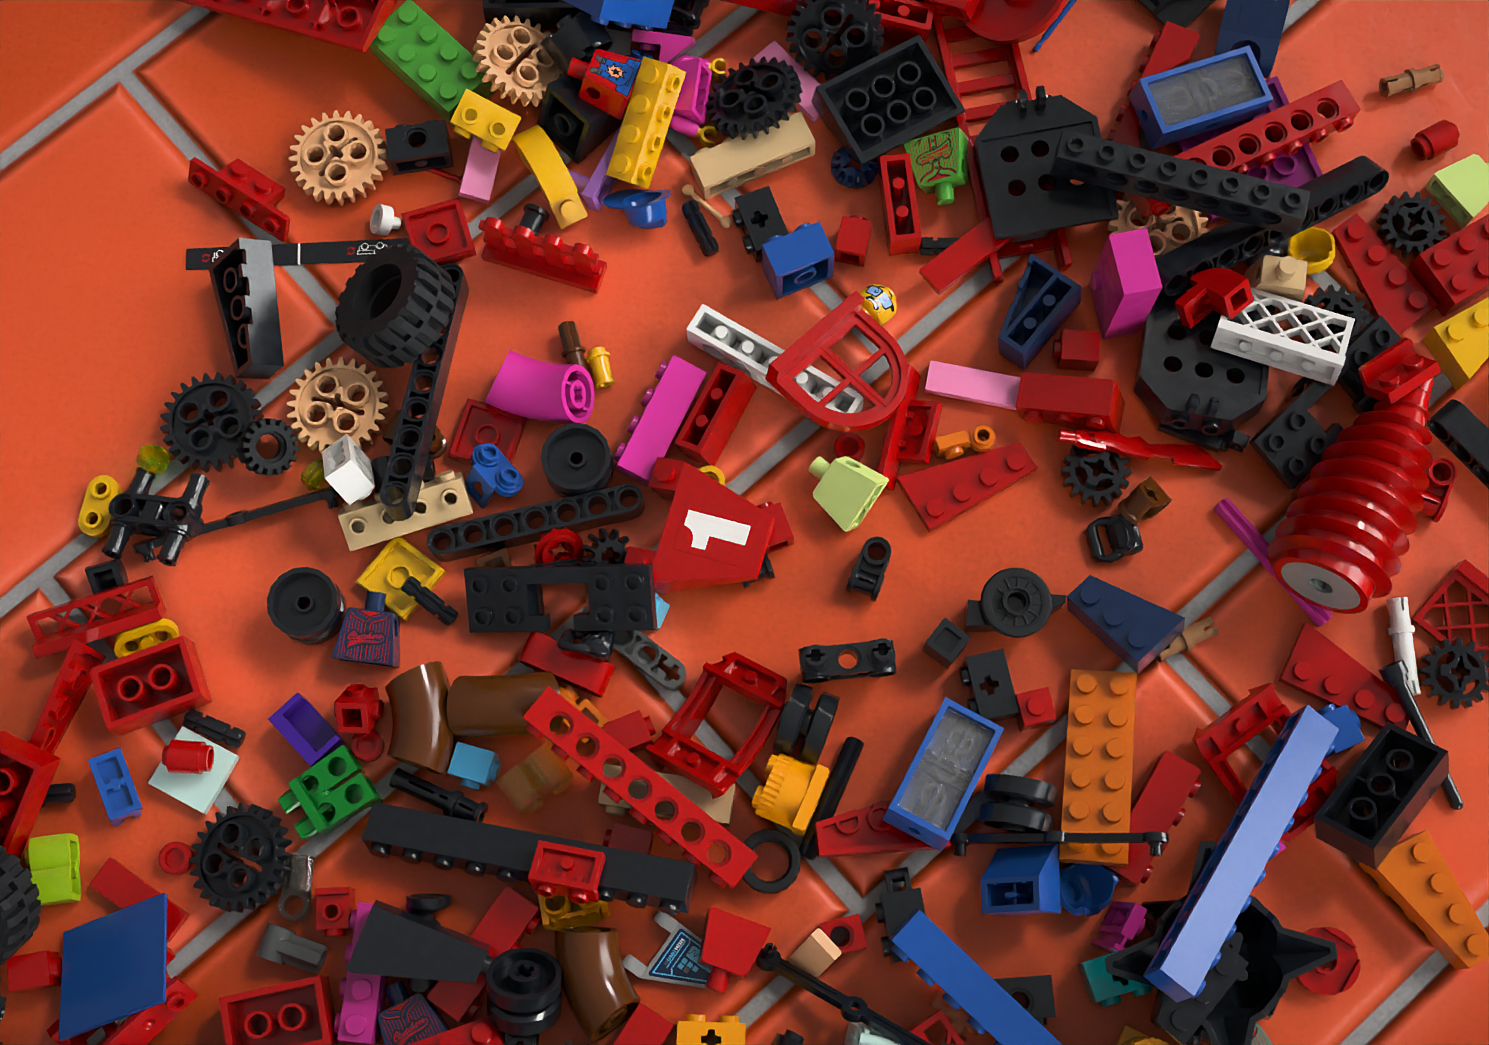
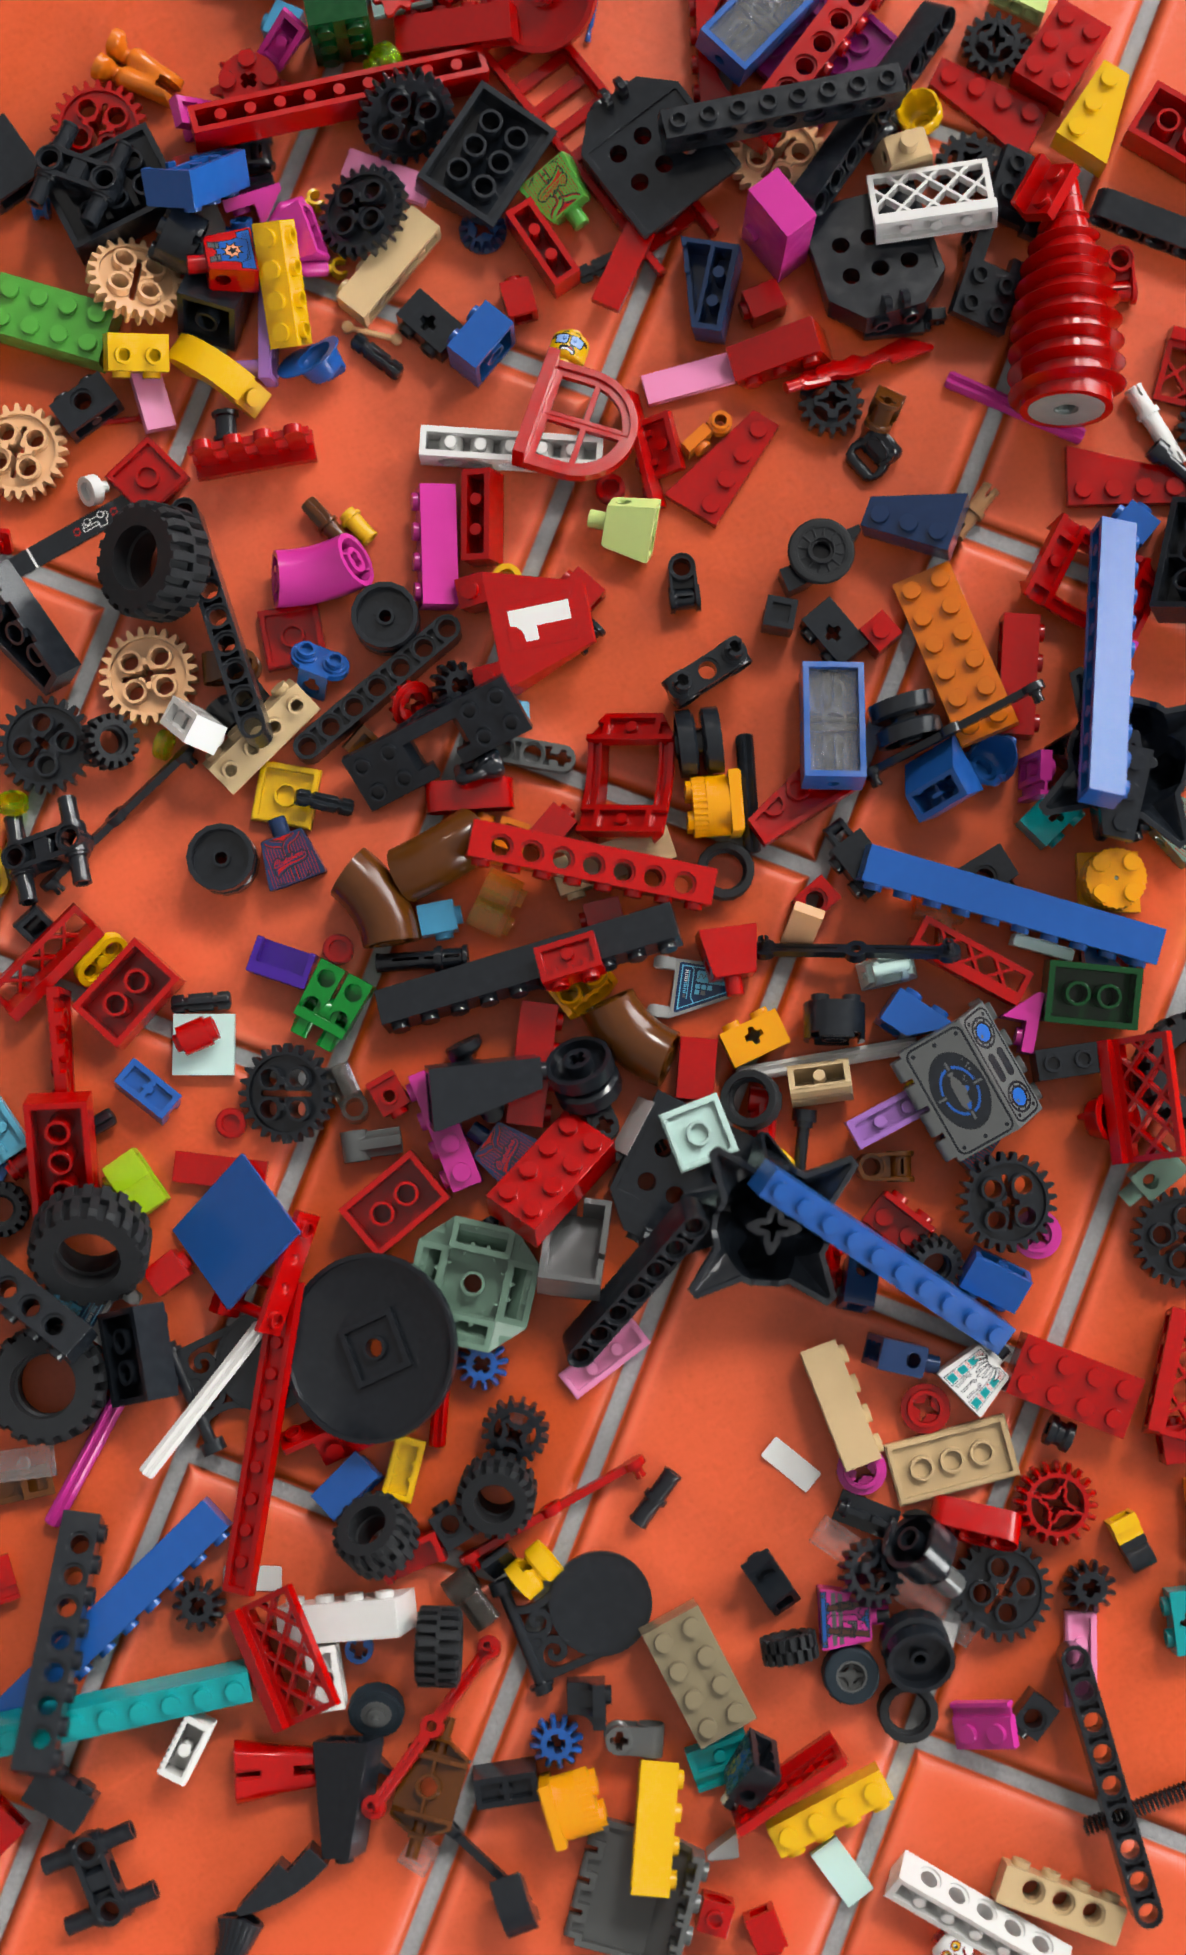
camera: 30 degrees left, 10 degrees up
red brick [334,684,384,734] -> none
red brick [1175,268,1254,329] -> none

